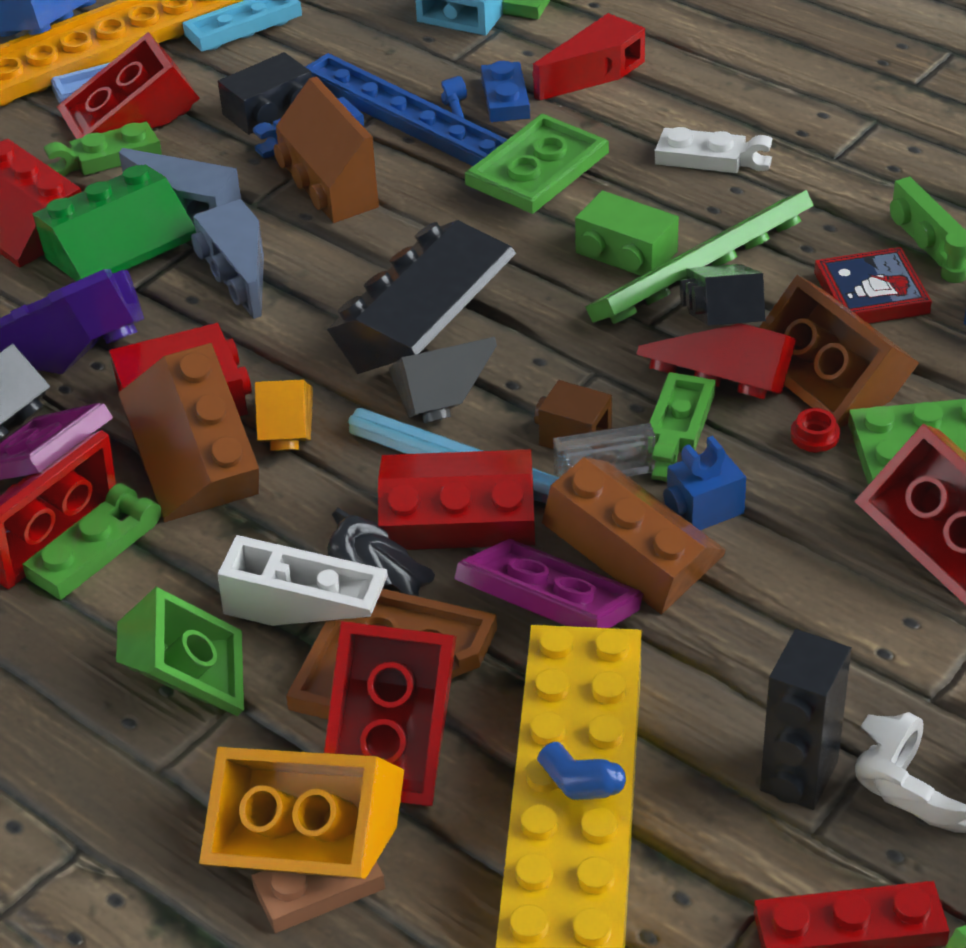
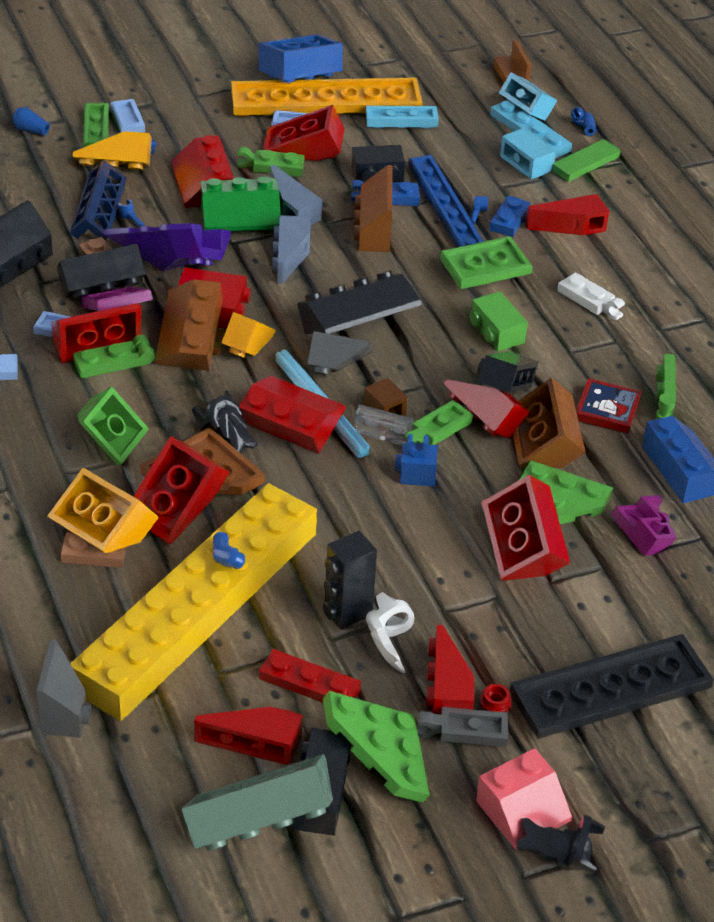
camera: 25 degrees right, 0 degrees up
white slope [217,535,388,626] -> none
magenta tile [454,538,644,628] -> none
dark orange slope [542,457,726,615] -> none
bright green plate [585,190,814,324] -> none
red plate [790,408,840,453] -> none

